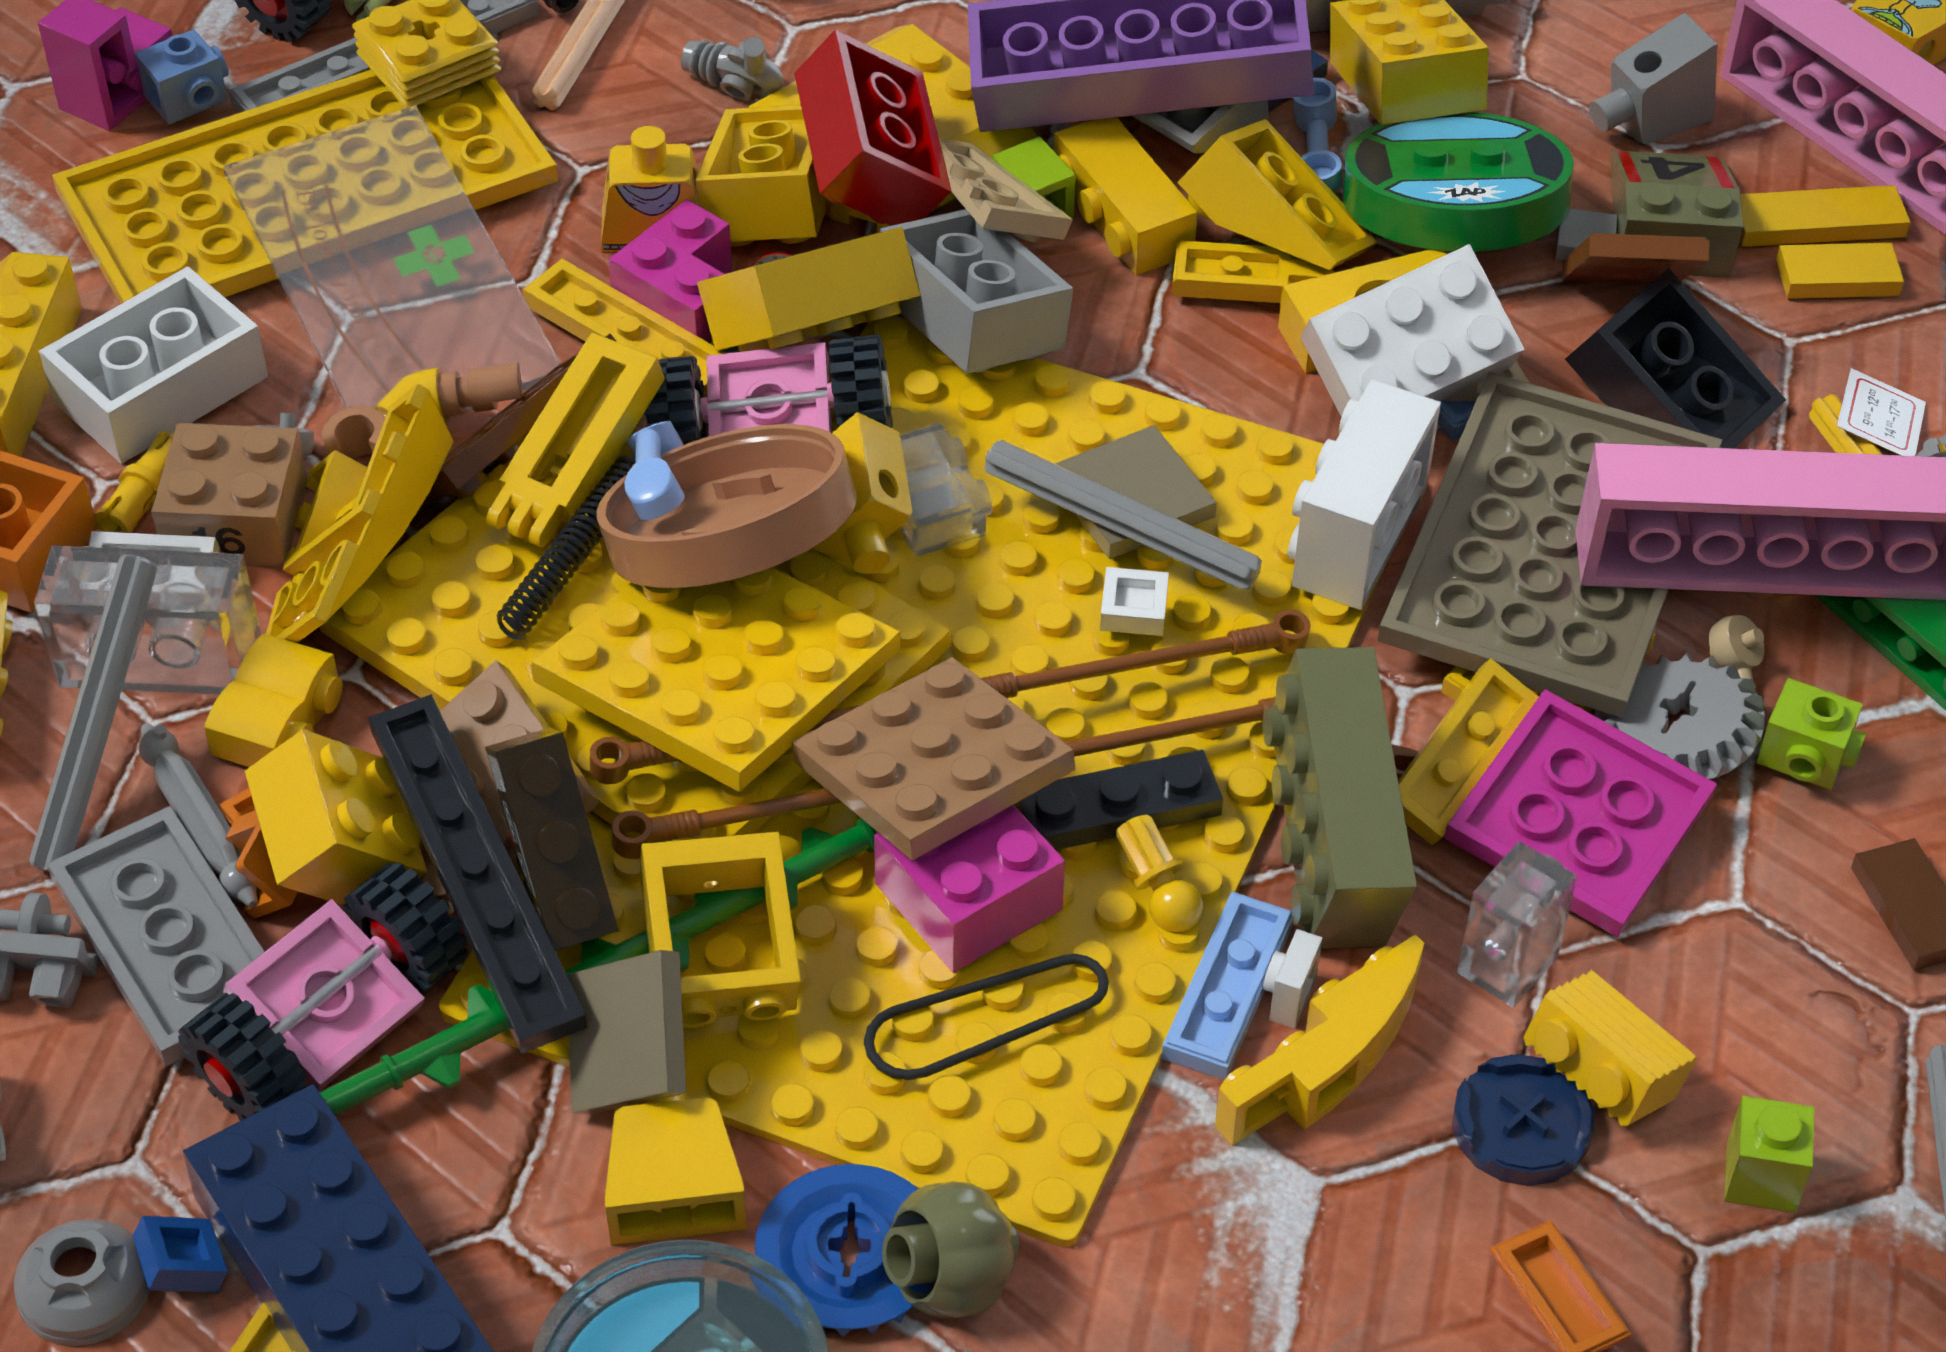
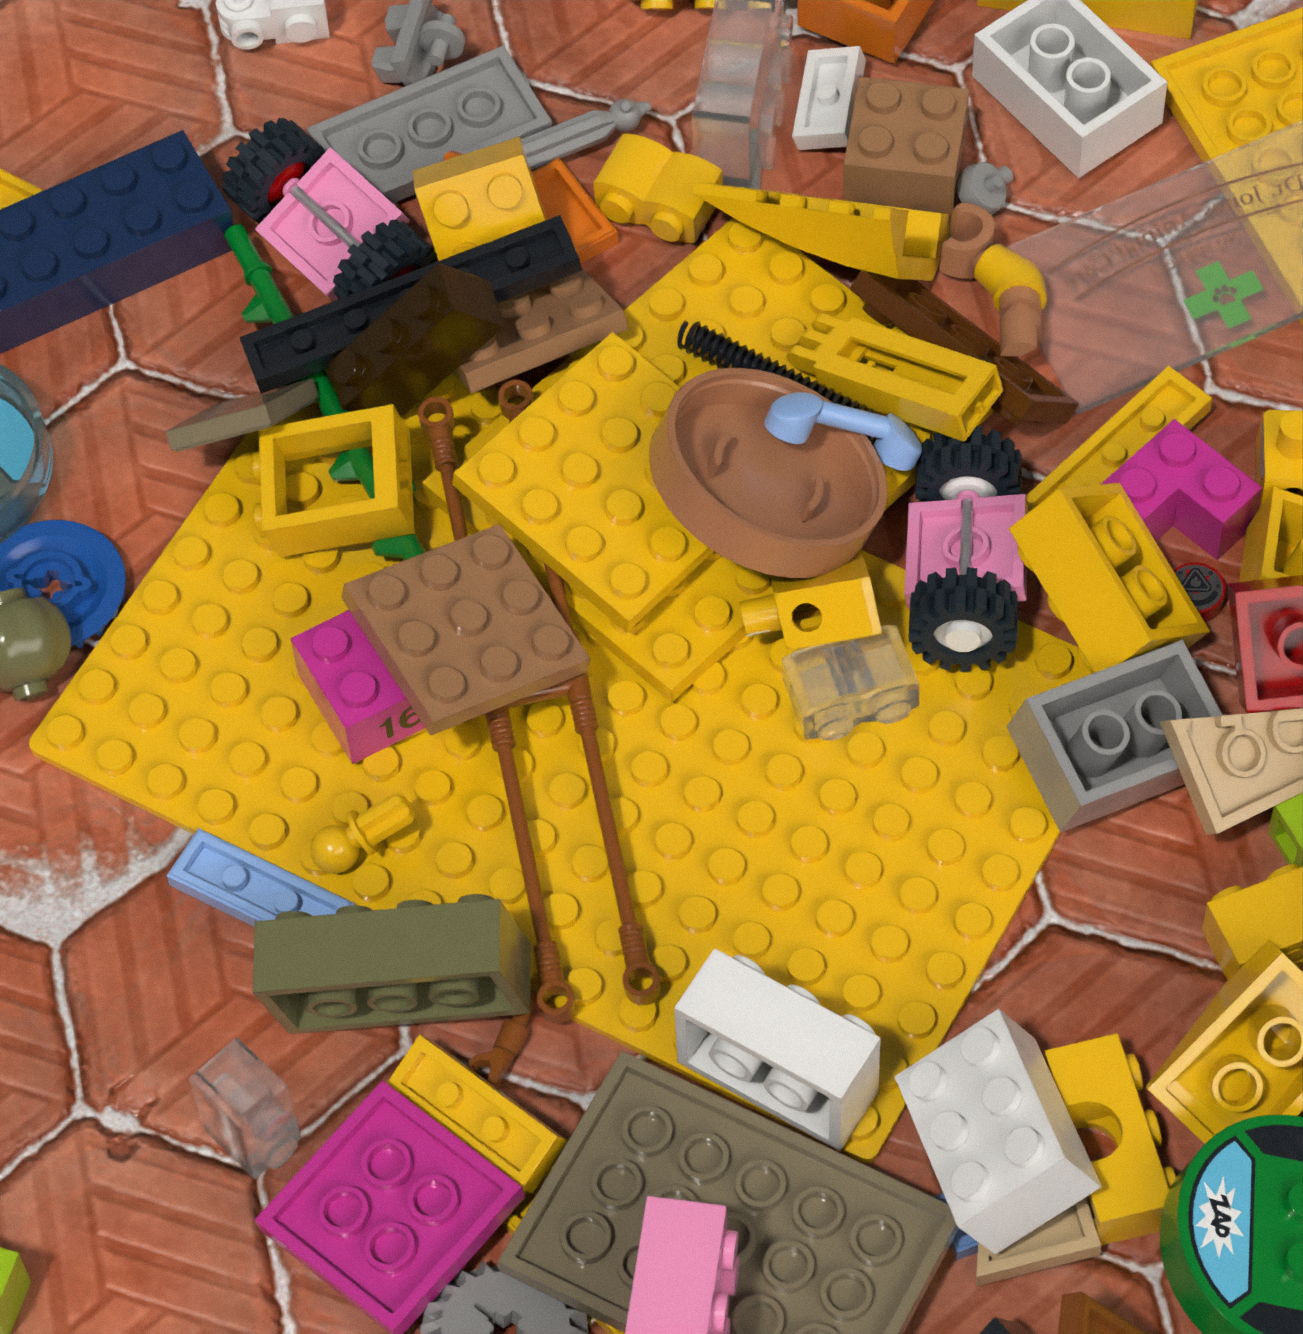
camera: 100 degrees right, 10 degrees up
light grey piece [14,1218,150,1347] -> none
light grey axle [29,554,157,872] -> none
yellow pin [95,431,174,533] -> none
blue plate [132,1216,228,1292] -> none
yellow torso [605,1094,747,1245] -> none
black piece [864,954,1109,1080] -> none
light grey axle [984,440,1262,590] -> none
black plate [1014,750,1223,850] -> none
dark tan tile [1055,425,1217,559] -> none
white plate [1100,567,1169,636] -> none
yellow hinge [1172,240,1334,303] -> none
yellow slope [1215,934,1425,1146] -> none
white plate [1263,929,1323,1029] -> none
dark blue tile [1452,1054,1595,1186] -> none
yellow brick [1524,969,1697,1126] -> none

